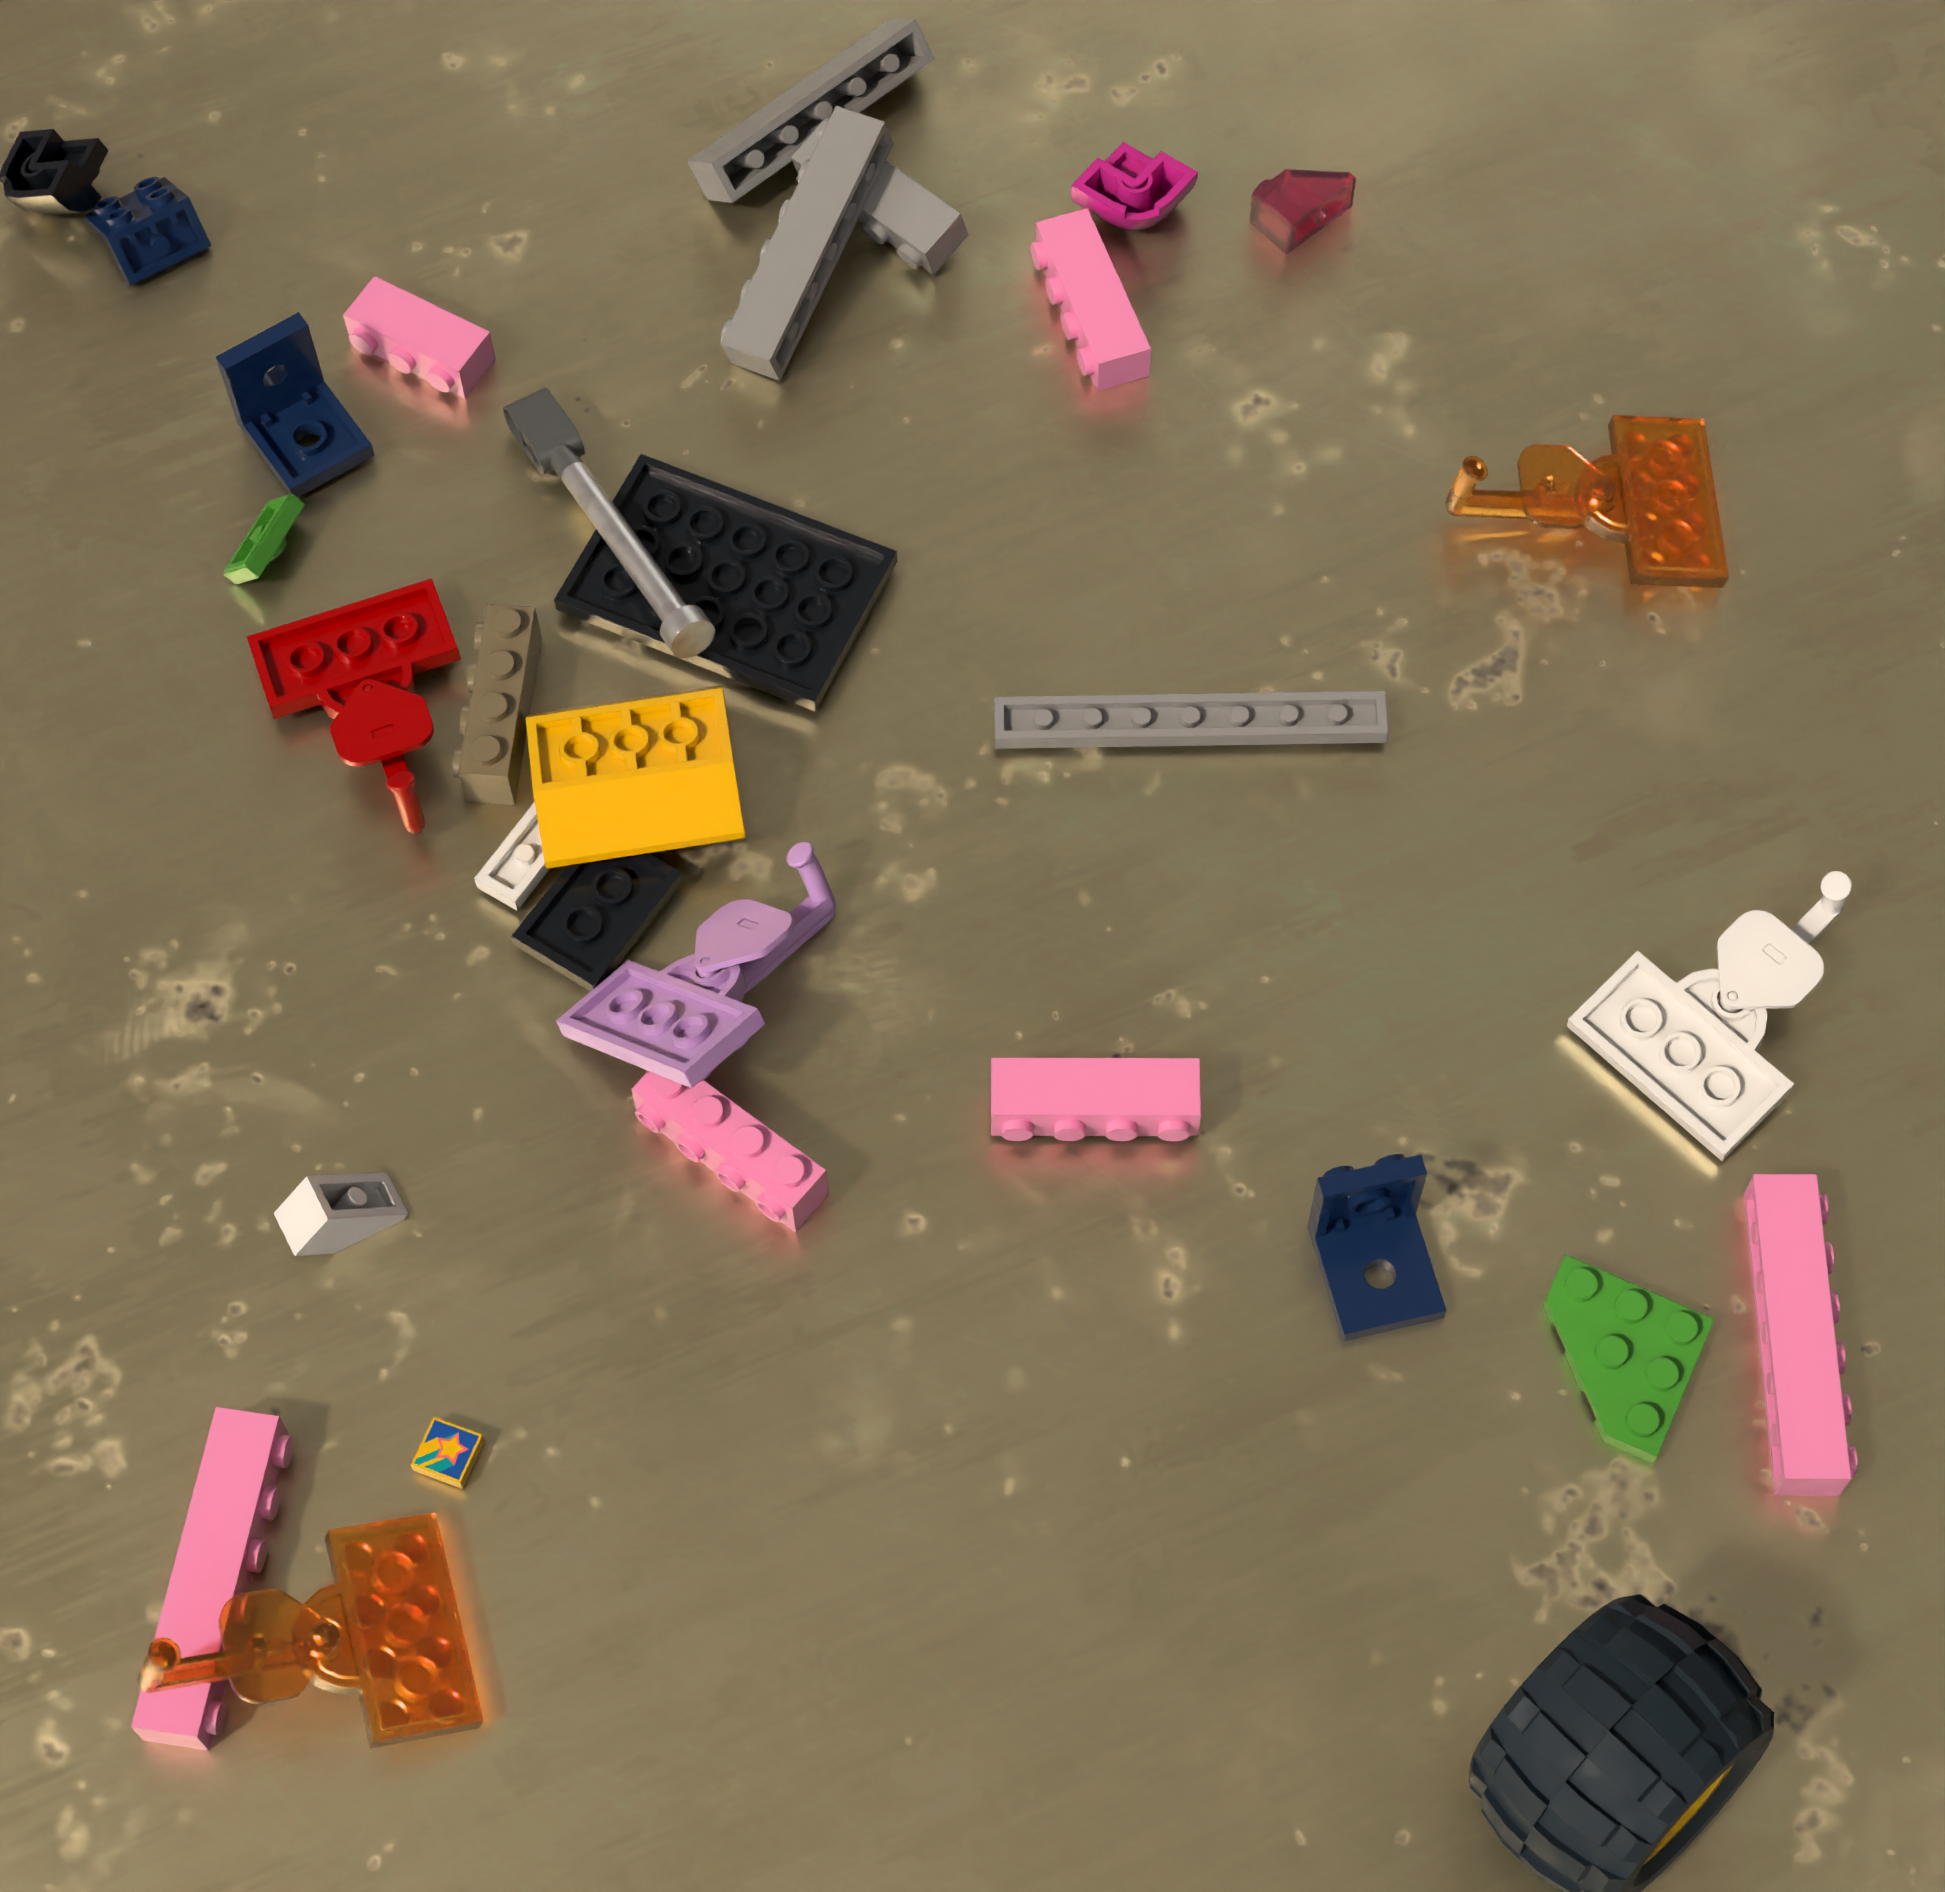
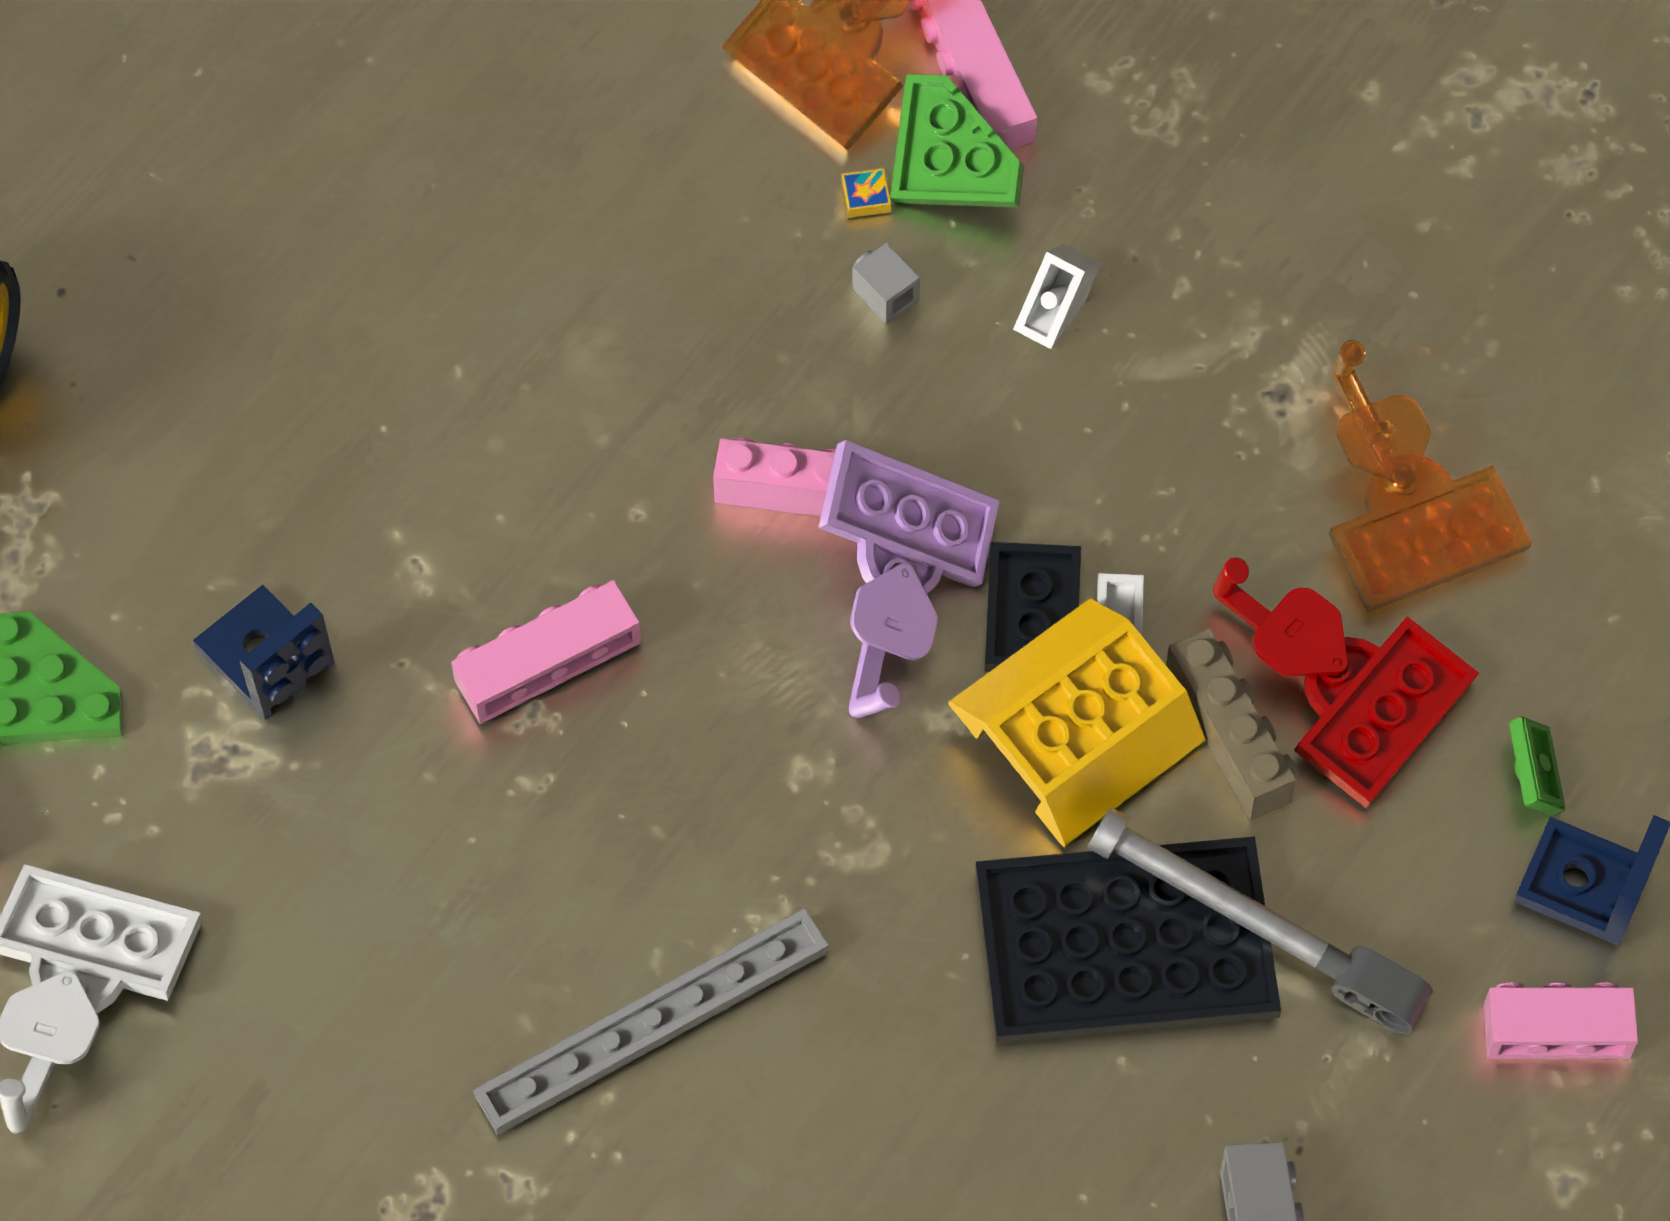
camera: 150 degrees right, 0 degrees up
none -> light grey brick [852,243,920,324]
none -> bright green plate [890,74,1024,208]
none -> clear orange plate [1328,340,1532,613]

